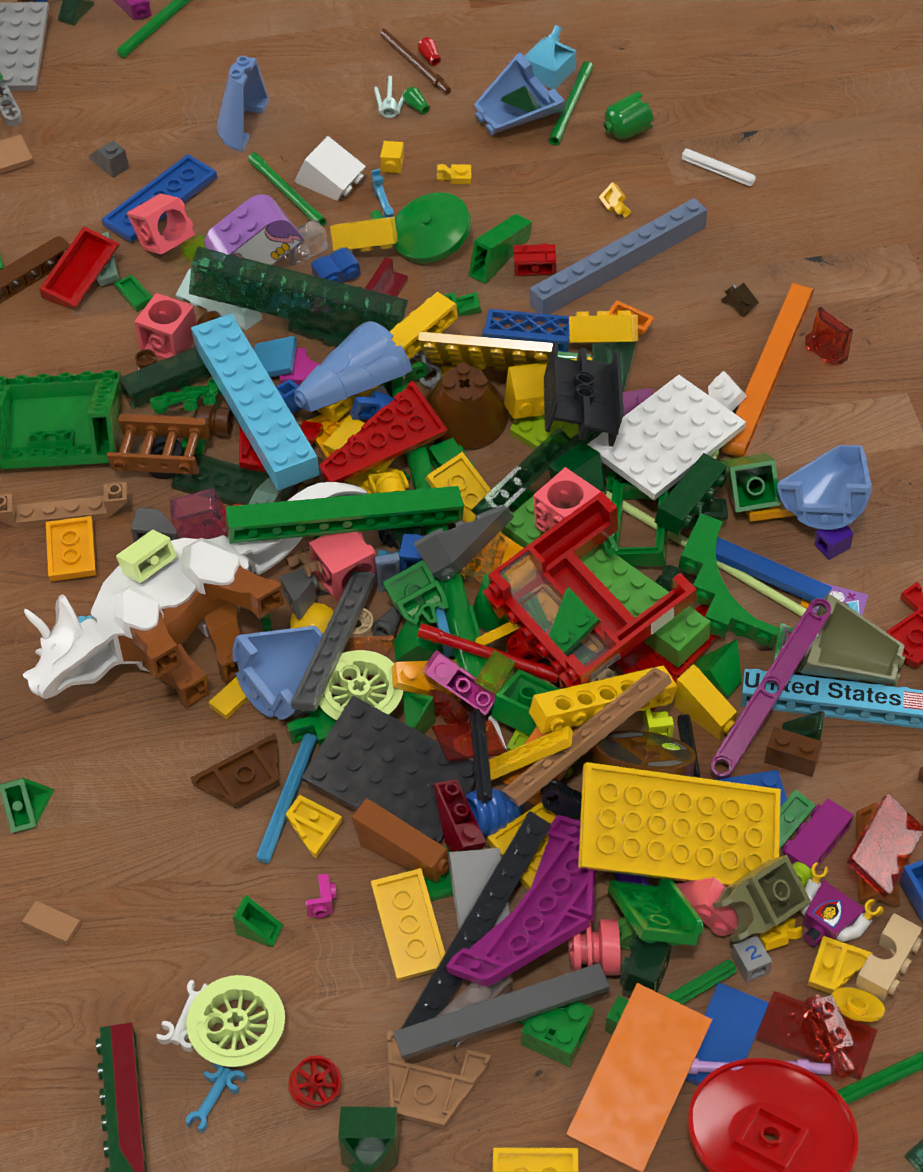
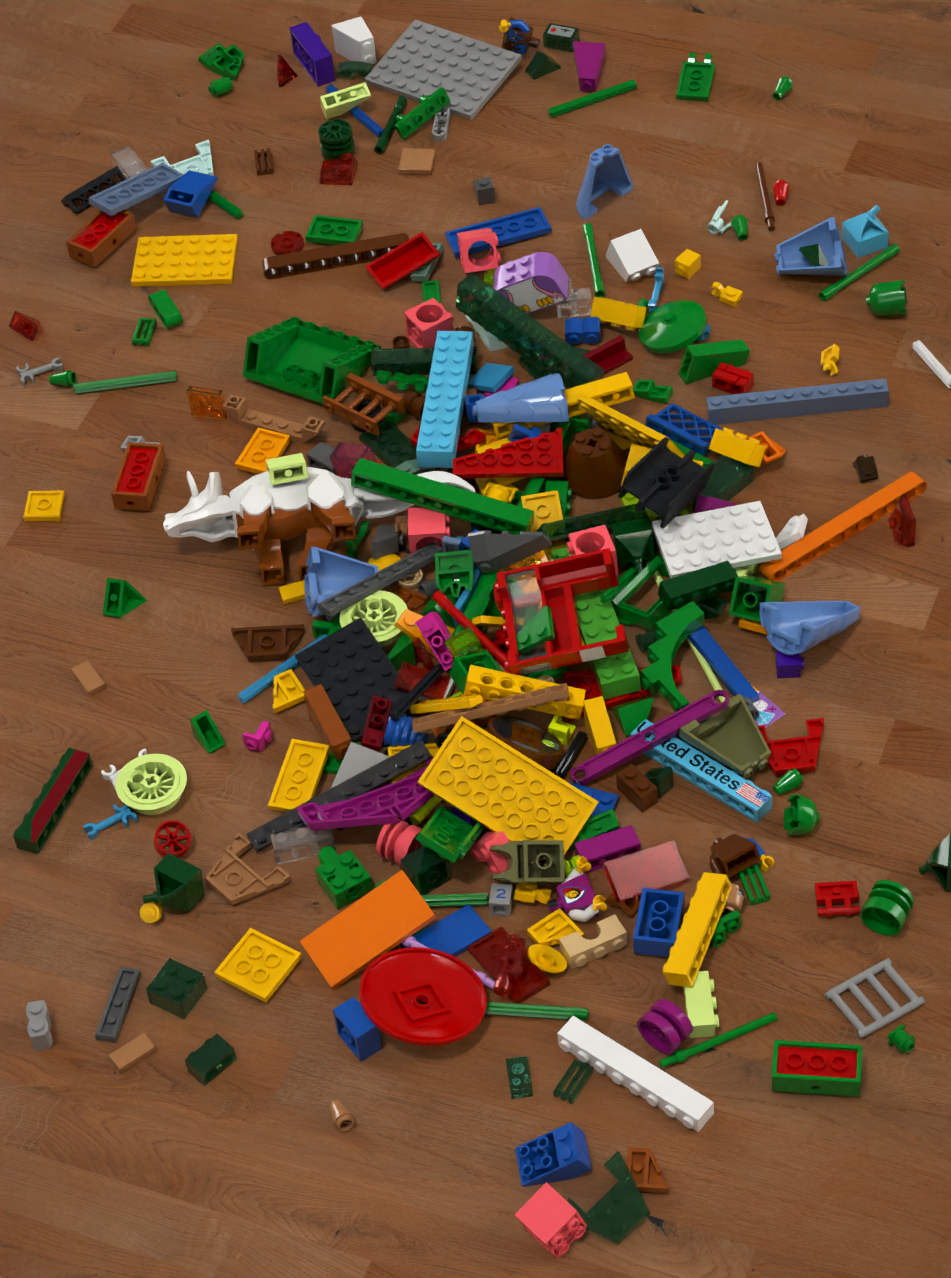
camera: 35 degrees right, 5 degrees down
dark grey tile [394,963,610,1060] -> none

